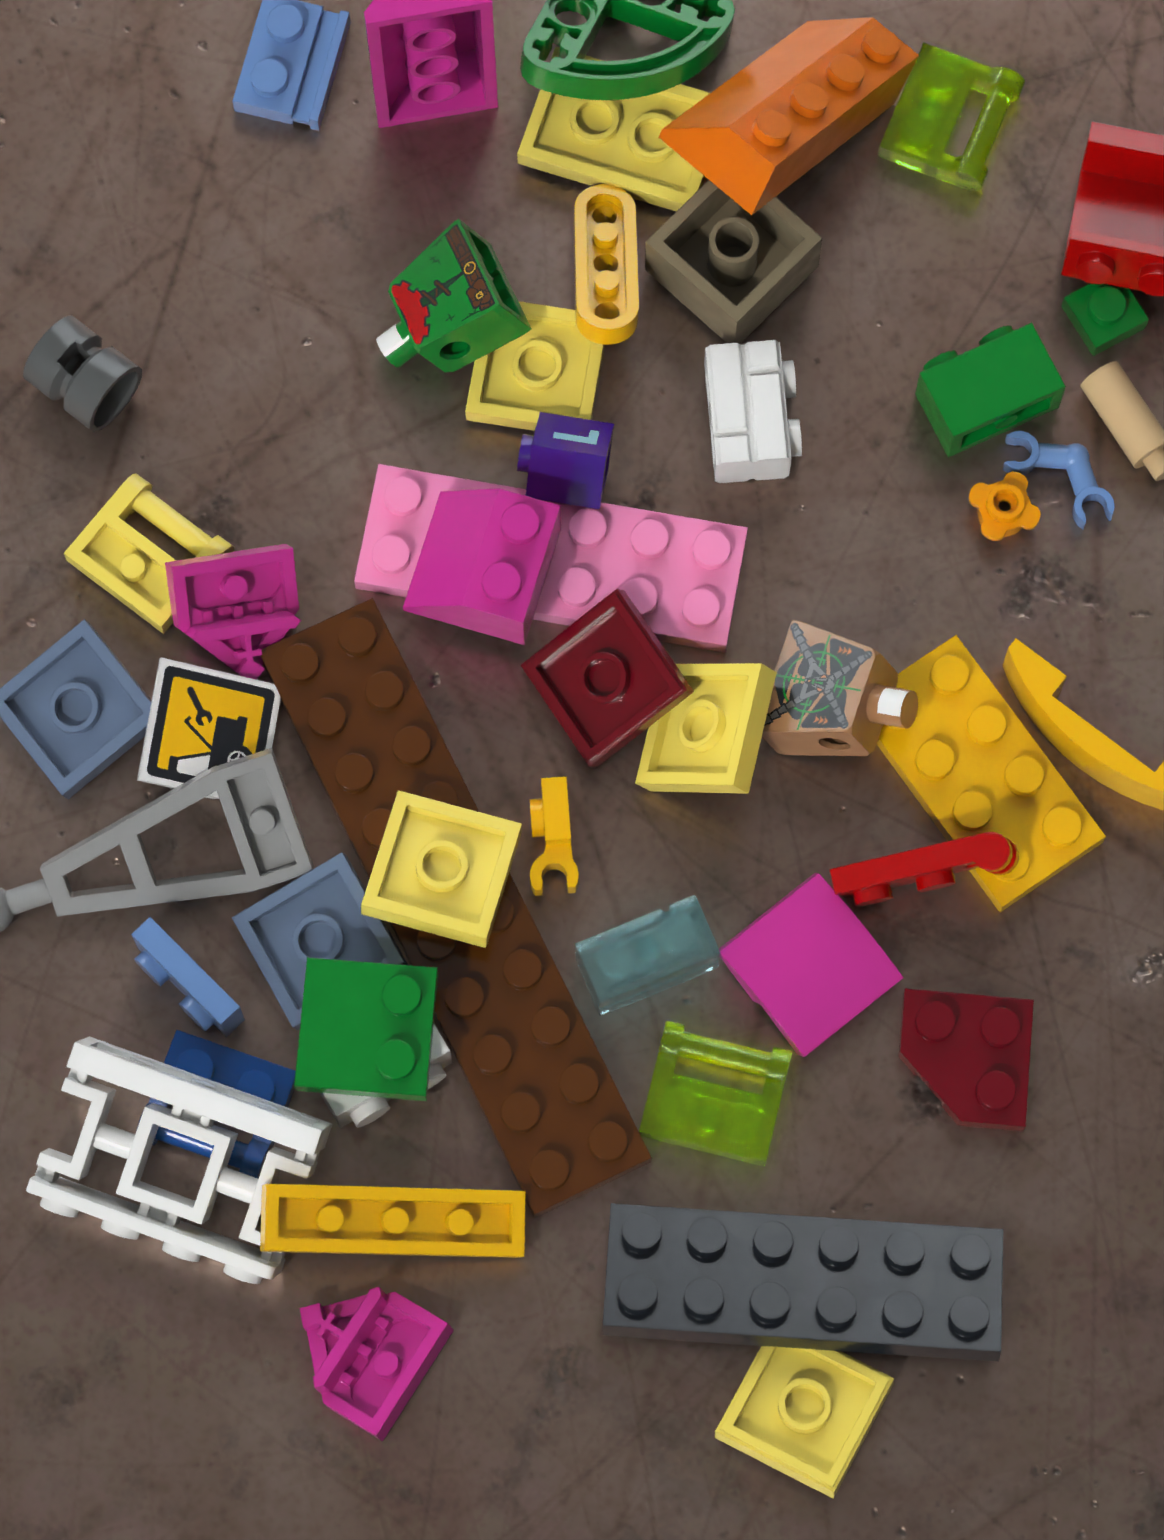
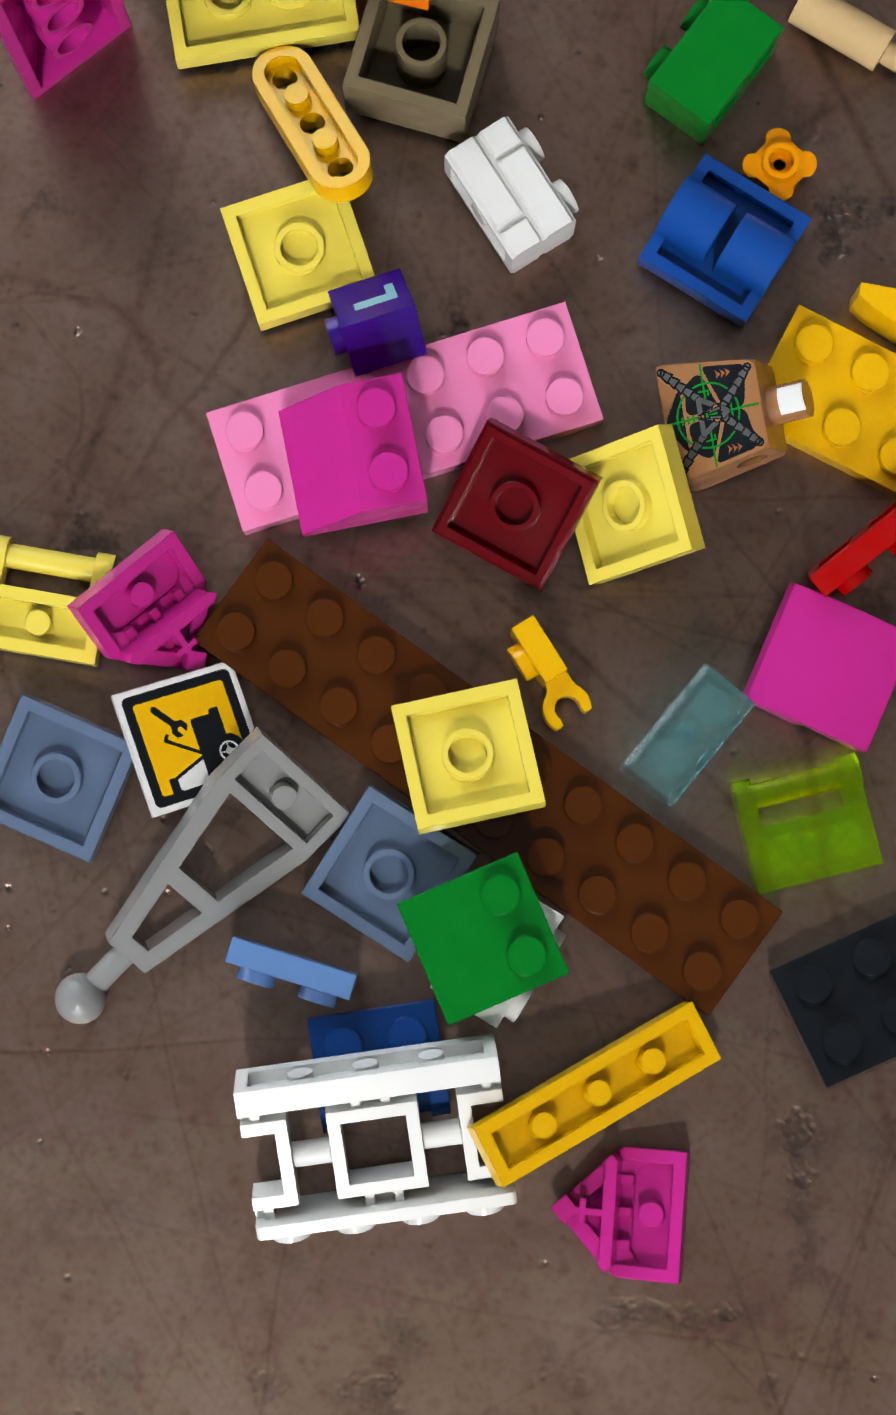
camera: 30 degrees left, 10 degrees up
green torso [376,219,531,372] -> none
medium blue arm [1003,431,1115,530] -> none
none -> blue plate [637,153,812,329]

